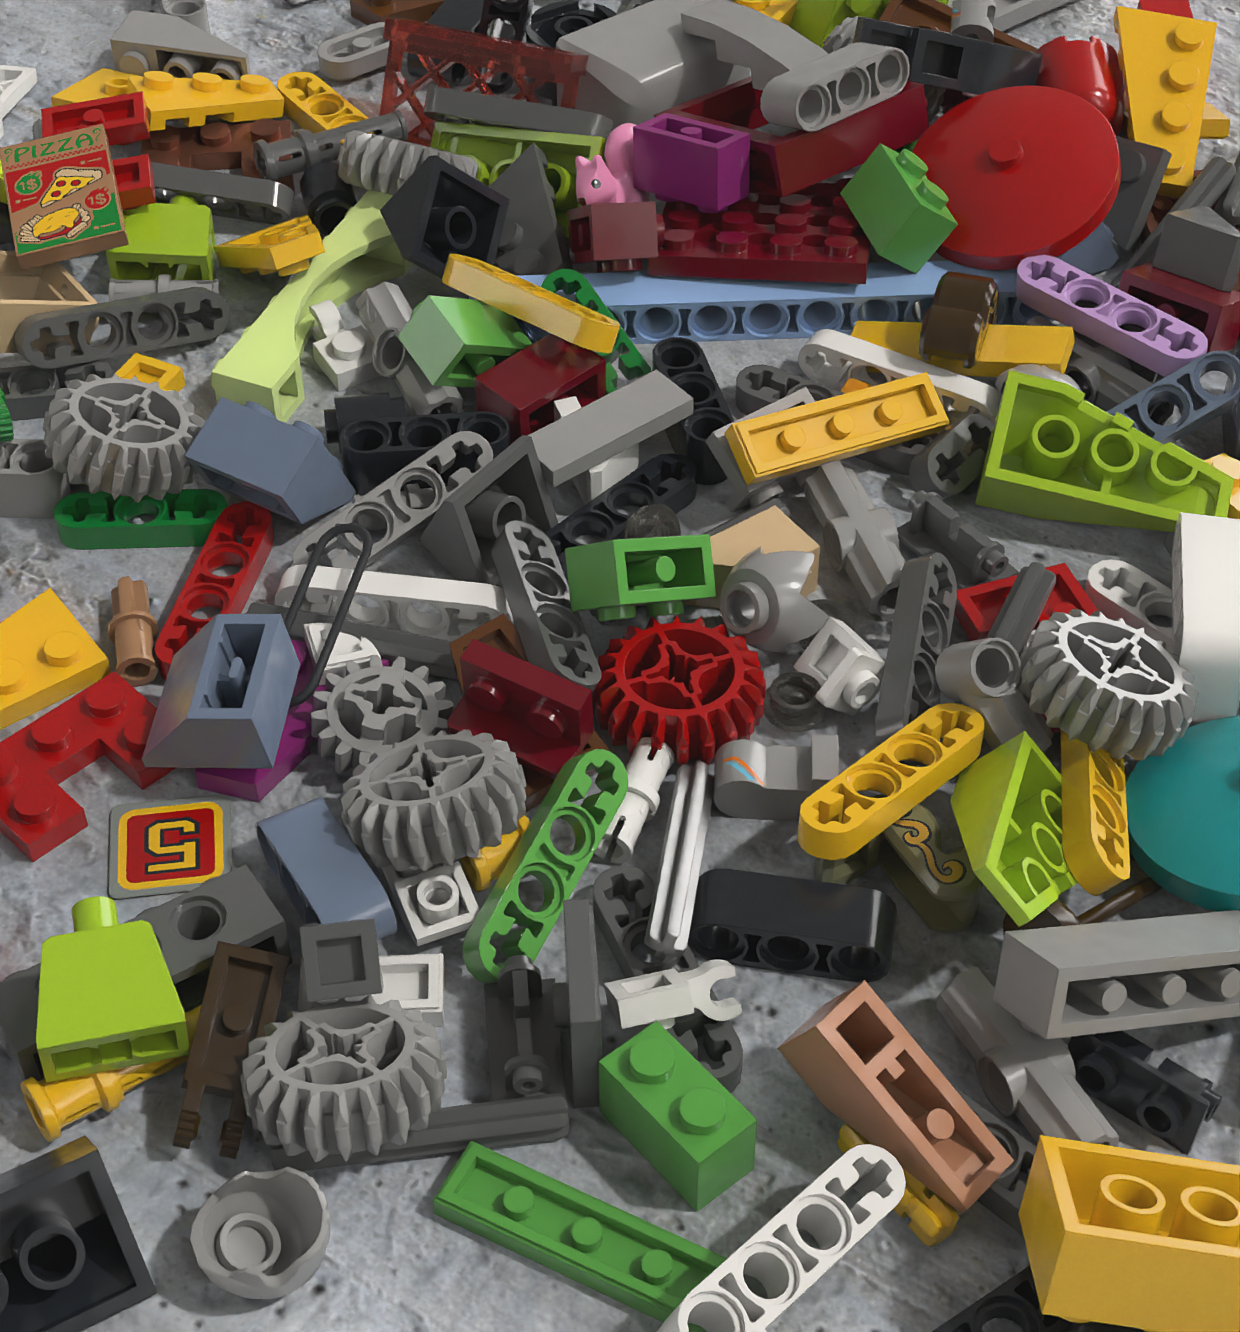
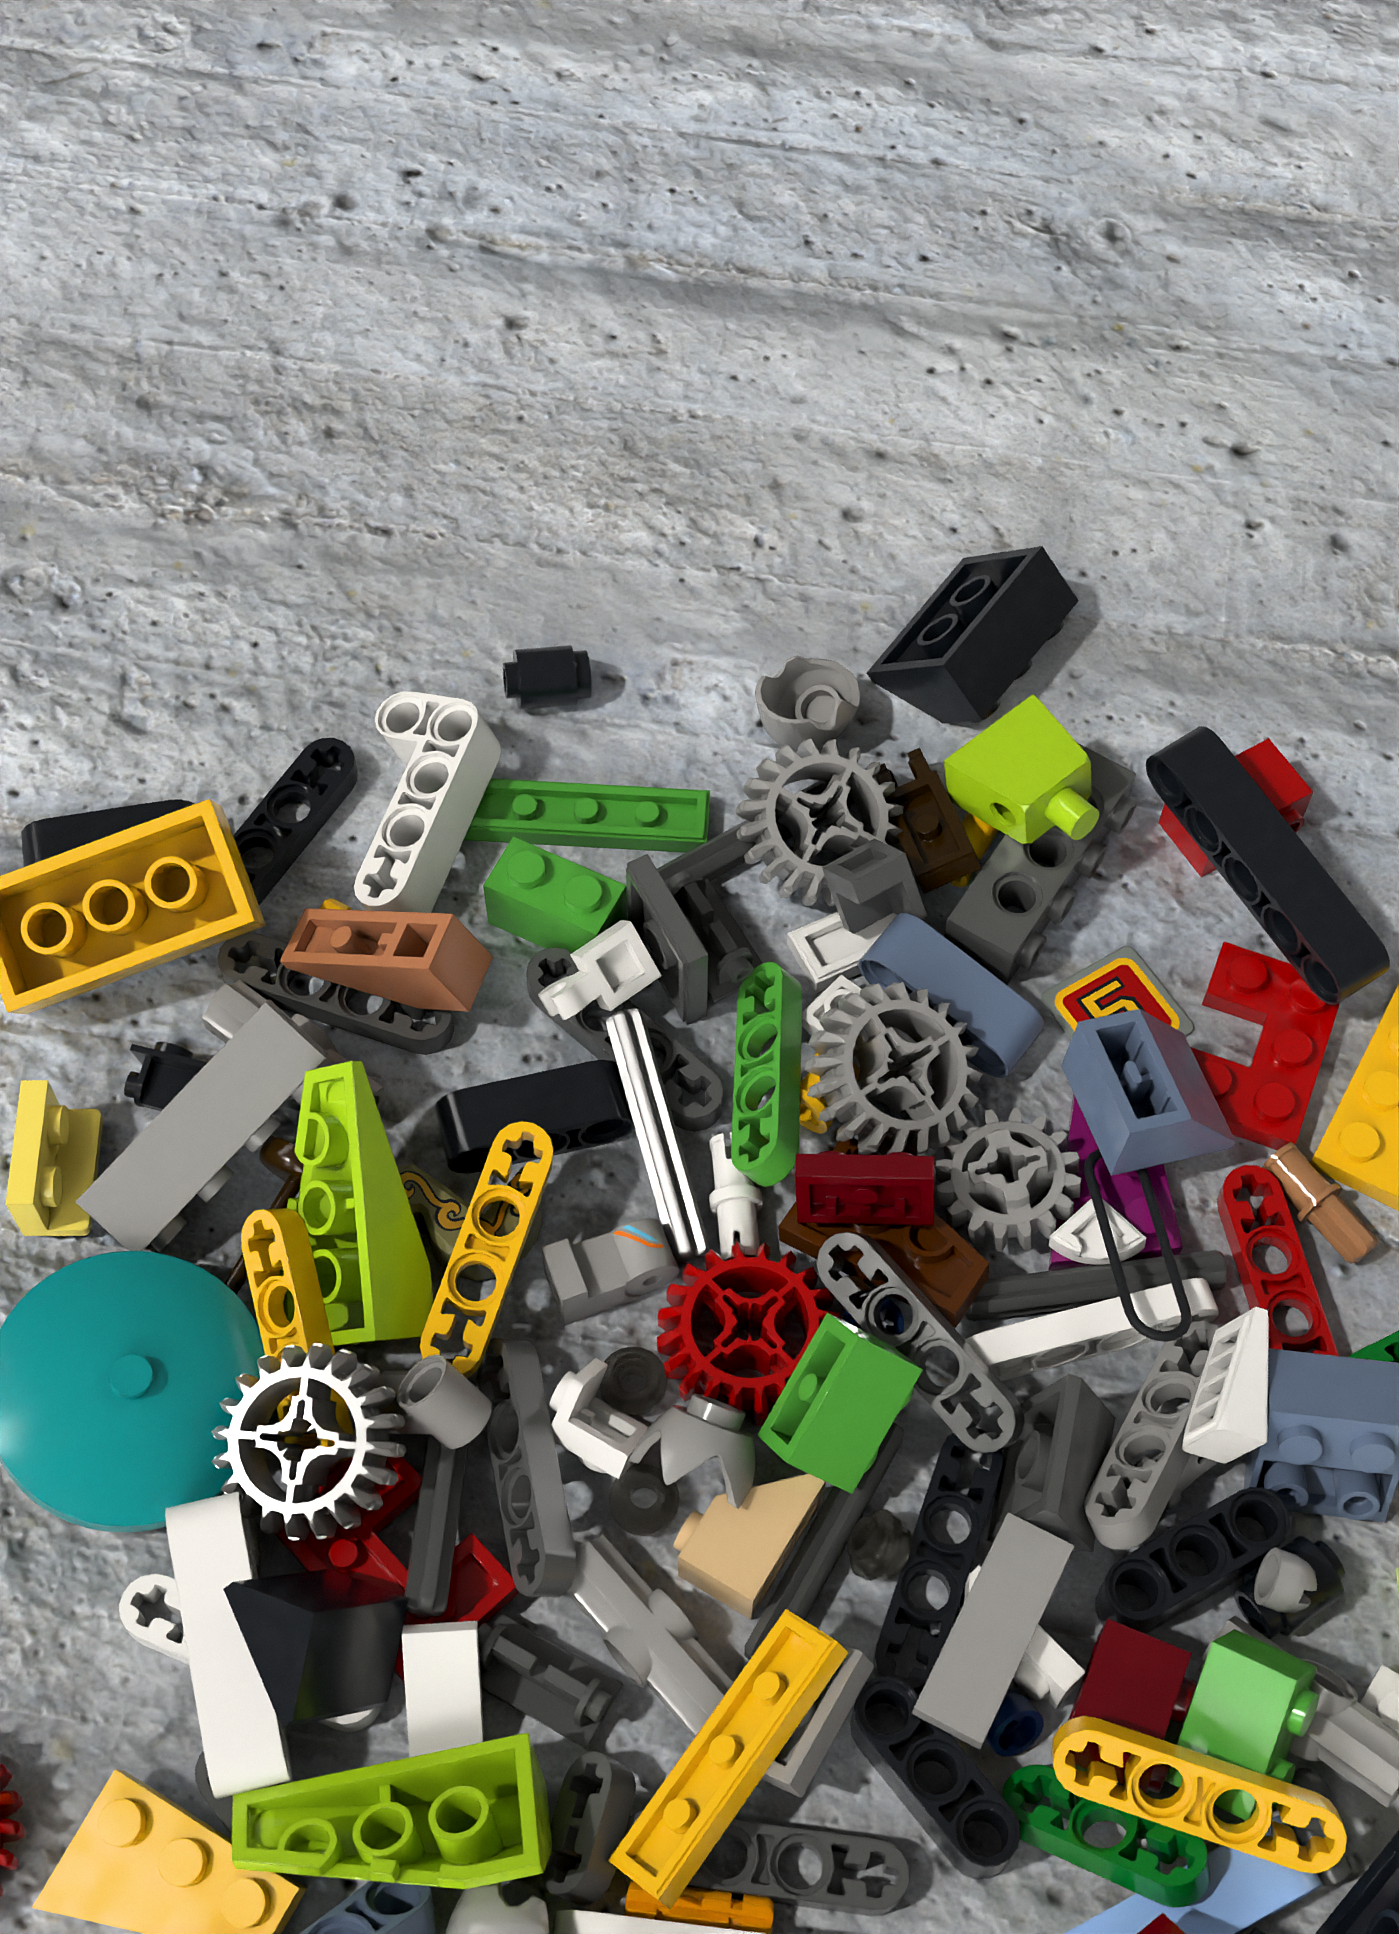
camera: 155 degrees right, 15 degrees up
none -> black slope [223,1569,409,1728]
none -> white tile [402,1621,485,1757]
none -> white slope [1182,1307,1269,1464]
none -> light grey hinge [1254,1548,1317,1613]

